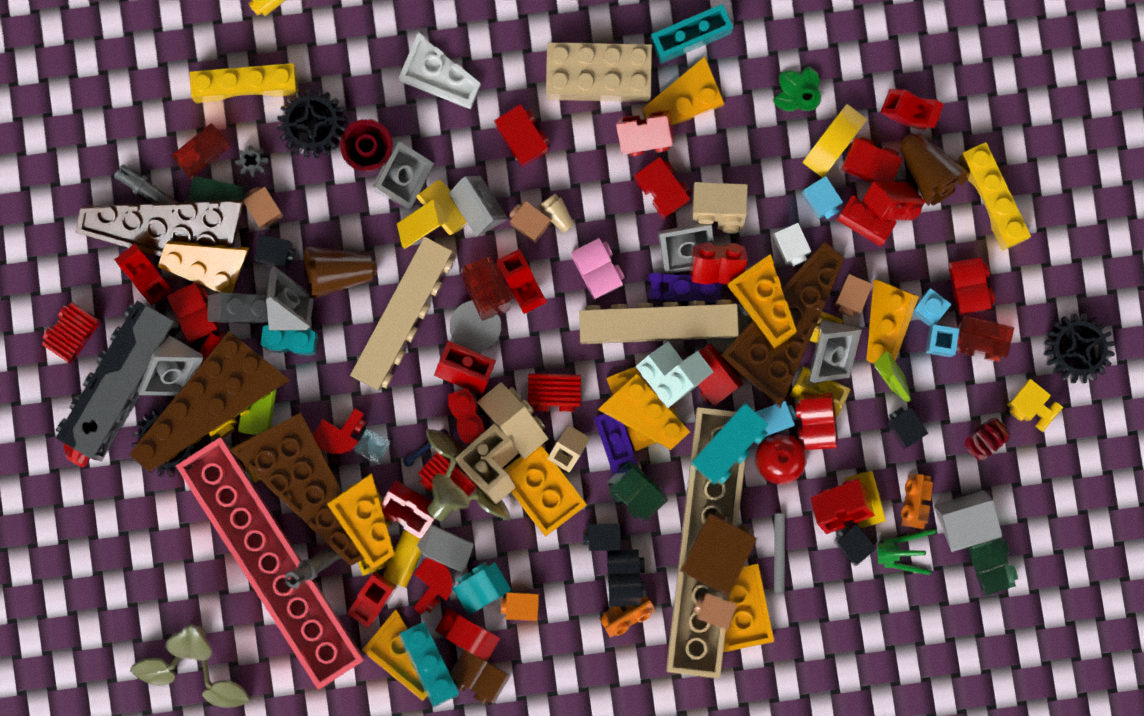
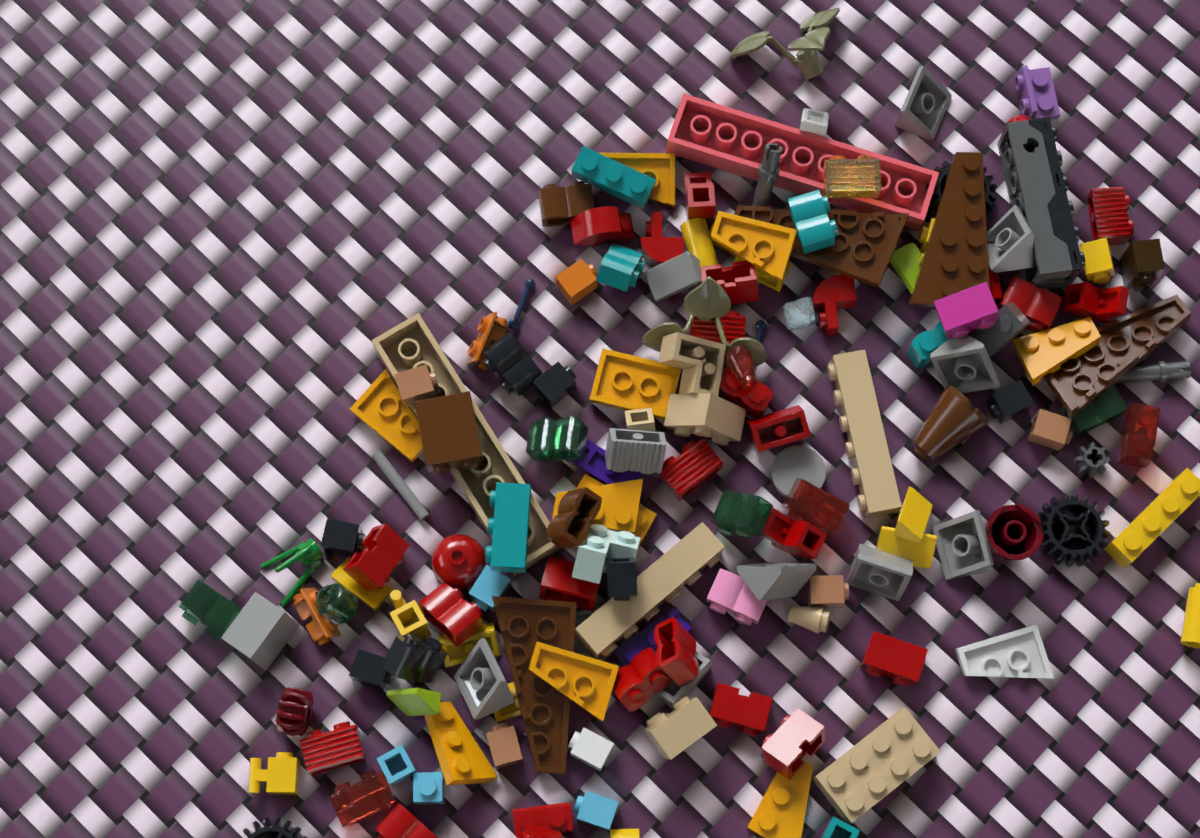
camera: 140 degrees right, 10 degrees down
none -> red brick [300,721,366,775]
none -> clear green head [316,583,358,625]
none -> black brick [381,633,448,683]
none -> yellow brick [390,590,432,639]
none -> dark blue hinge [508,278,535,330]
none -> reddish brown brick [546,487,602,549]
none -> light grey brick [605,428,667,474]
none -> black brick [606,557,637,601]
none -> red brick [654,617,699,686]
none -> clear green brick [711,491,773,539]
none -> clear red cone [726,346,757,389]
none -> light grey slope [737,562,816,601]
none -> teal brick [787,190,839,254]
none -> white plate [800,108,829,135]
none -> clear yellow brick [823,155,881,199]
none -> light grey slope [895,66,952,140]
none -> dark pink brick [934,282,999,339]
none -> medium lavender bracket [1015,65,1060,120]
none -> yellow brick [1079,238,1115,284]
none -> dark brown brick [1119,239,1165,292]

